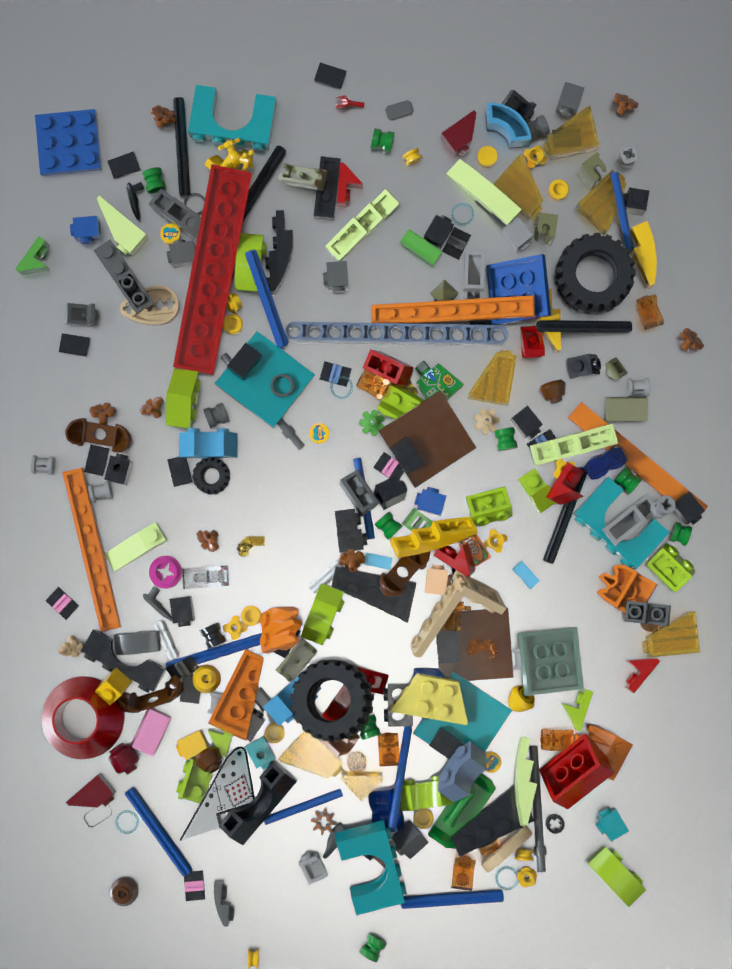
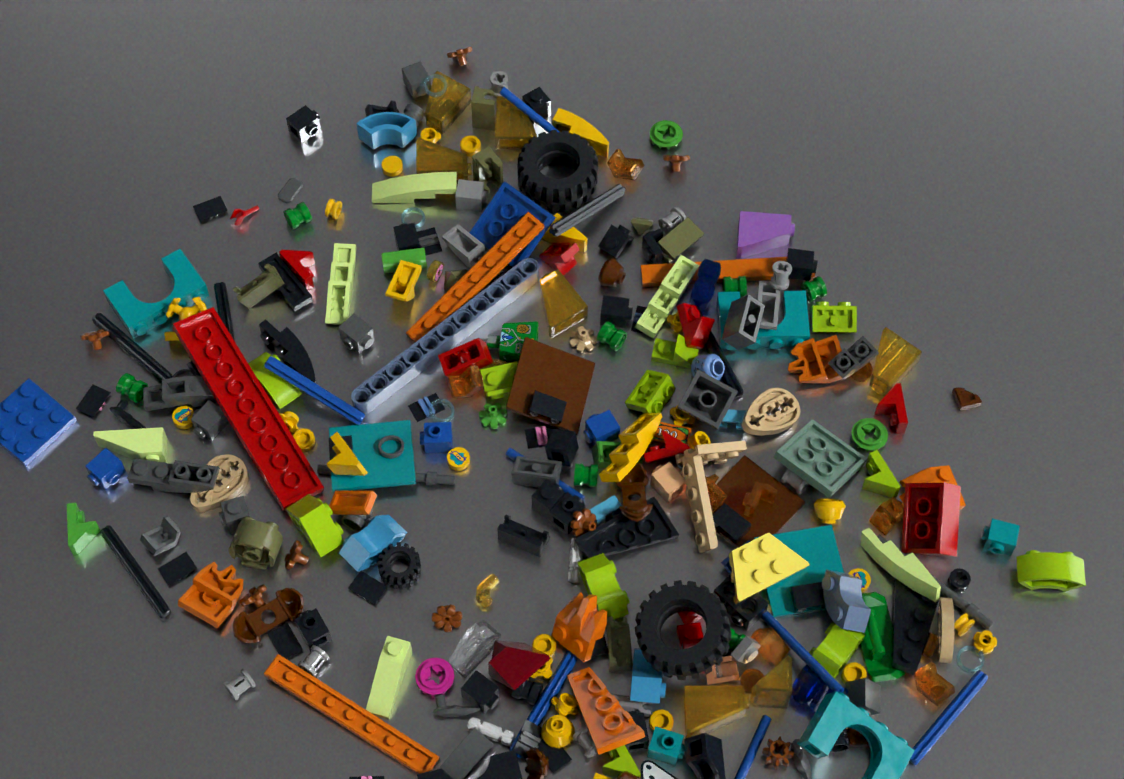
camera: 45 degrees left, 25 degrees down
dark red slope [441,110,477,158] -> none
none -> black axle [100,525,171,618]
none -> orange plate [178,562,244,628]
none -> dark grey brick [219,496,250,534]
none -> olive brick [228,517,283,570]
none -> black brick [286,105,321,143]
none -> yellow slope [327,432,368,476]
none -> orange tile [329,490,377,515]
none -> yellow slope [385,260,422,302]
none -> blue brick [420,422,453,454]
none -> clear light blue piece [424,74,447,97]
none -> clear yellow tile [427,260,444,283]
none -> dark red slope [488,640,550,690]
none -> black hinge [497,515,550,557]
none -> yellow plate [551,693,578,717]
none -> black bracket [642,228,664,264]
none -> bright green gear [650,120,683,150]
none -> dark grey slope [677,370,738,430]
none -> yellow bush [688,431,711,449]
none -> medium blue head [691,354,725,381]
none -> dark grey brick [721,295,765,350]
none -> light grey plate [731,636,761,664]
none -> medium lavender slope [736,211,795,259]
none -> tan piece [741,388,800,436]
none -> bright green gear [851,418,888,452]
none -> reddish brown tile [952,387,982,411]

